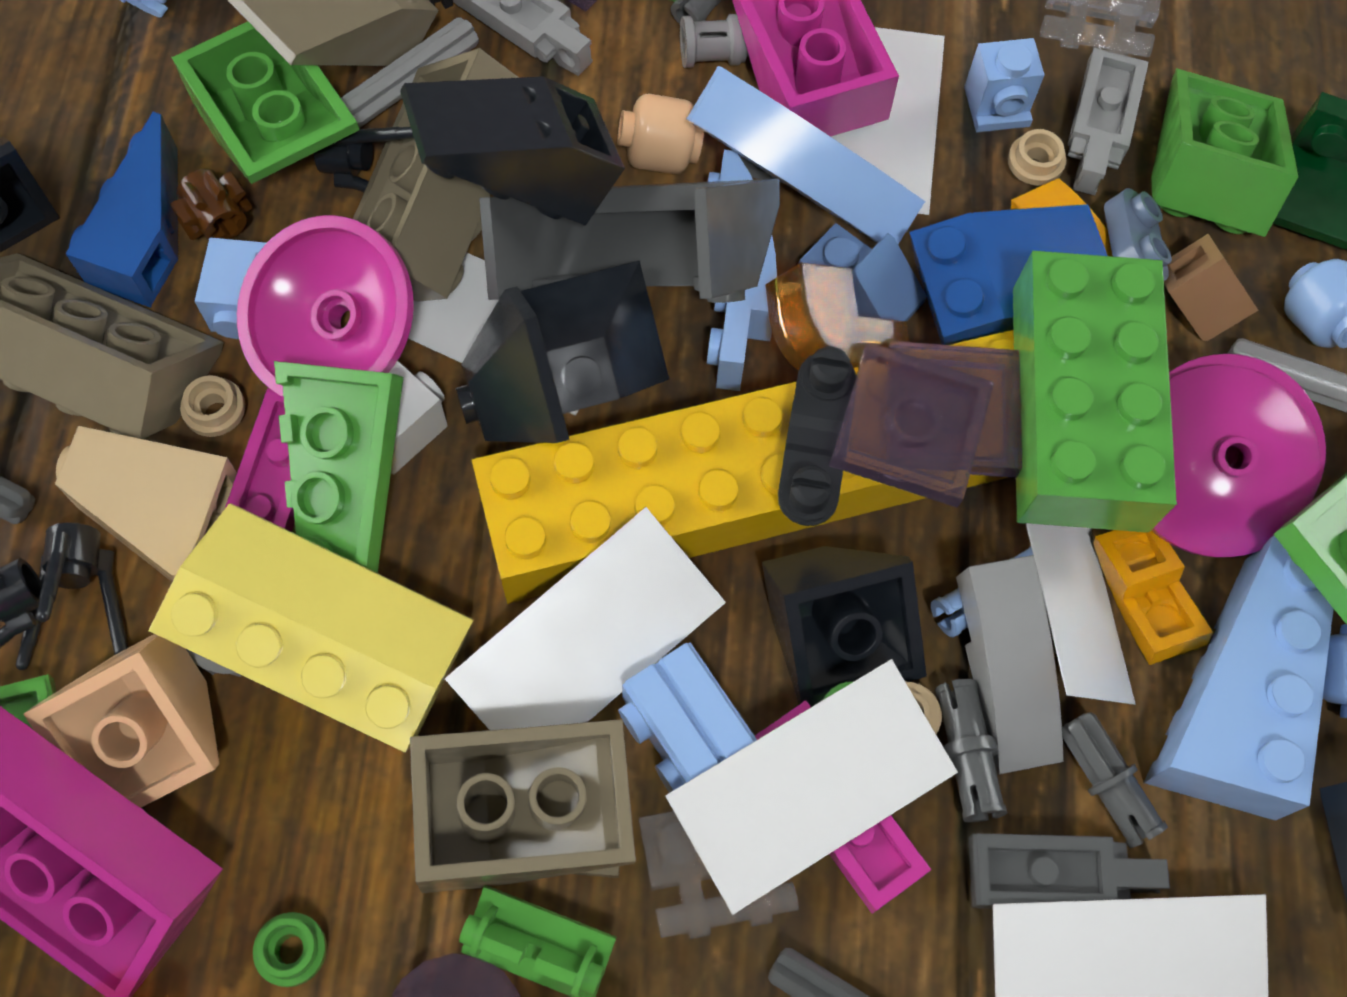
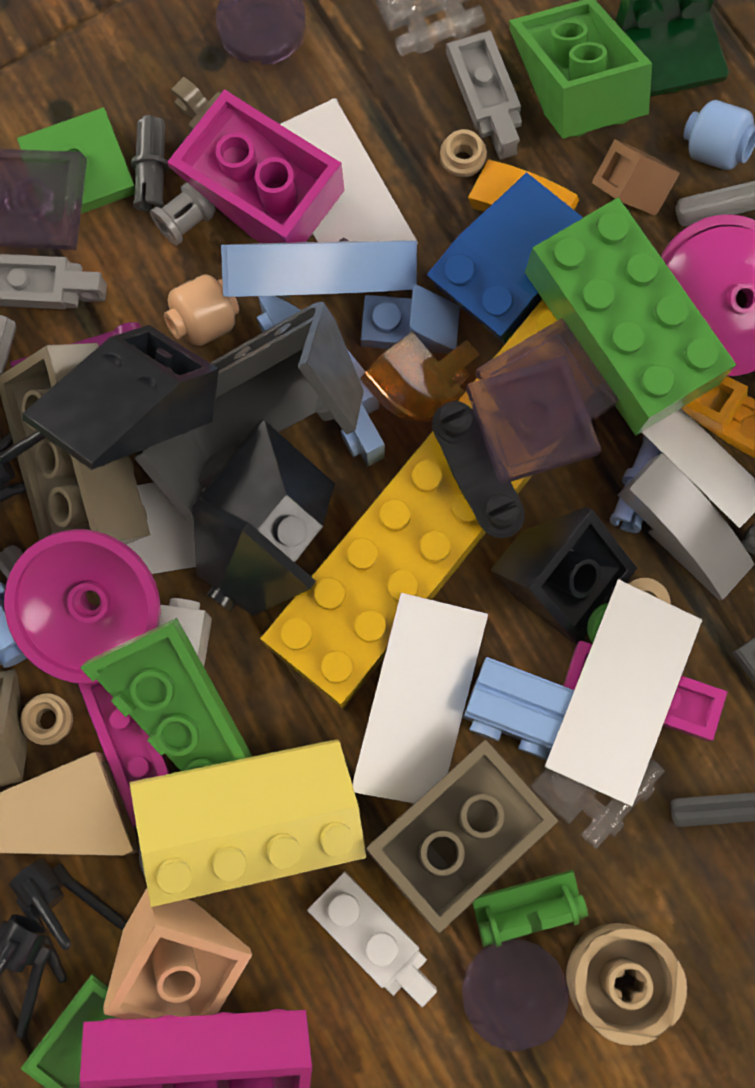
camera: 30 degrees left, 10 degrees up
bright green plate [253,912,327,987] -> none
dark grey pin [935,679,1008,822] -> none
light blue brick [964,38,1044,132] -> none
sand blue plate [1104,188,1172,281] -> none
none -> white hinge [307,871,437,1007]

